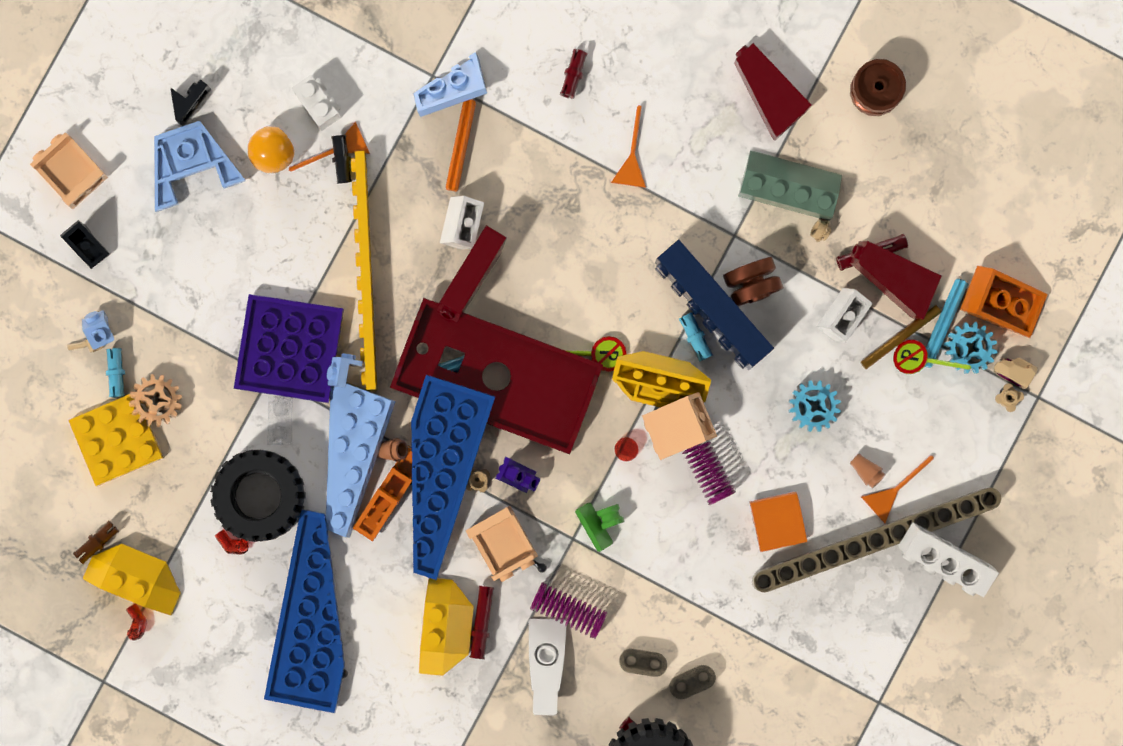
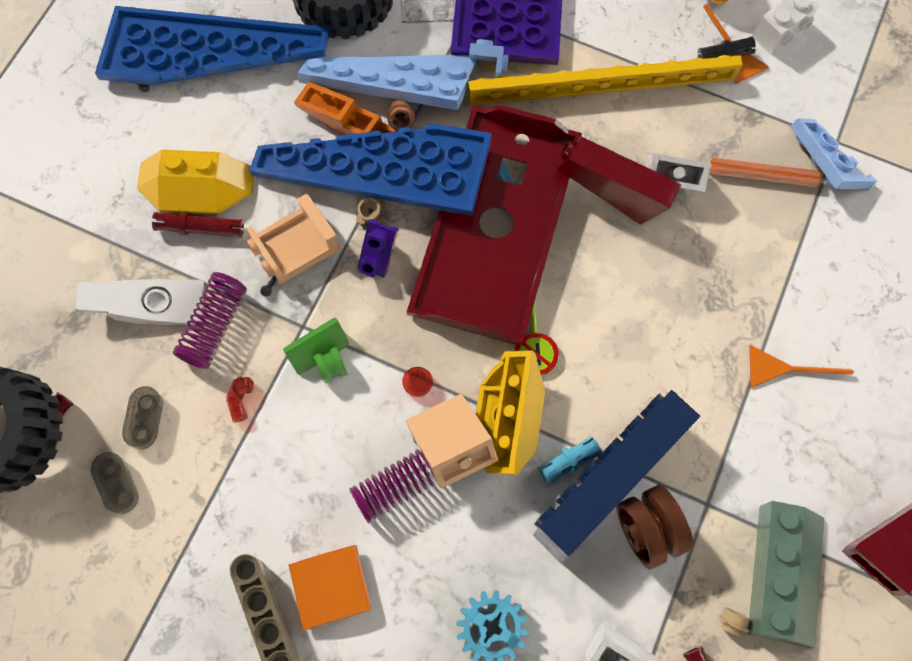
camera: 85 degrees right, 15 degrees down
dark red pin [560,49,588,99] -> none
none -> clear red arm [226,376,254,423]

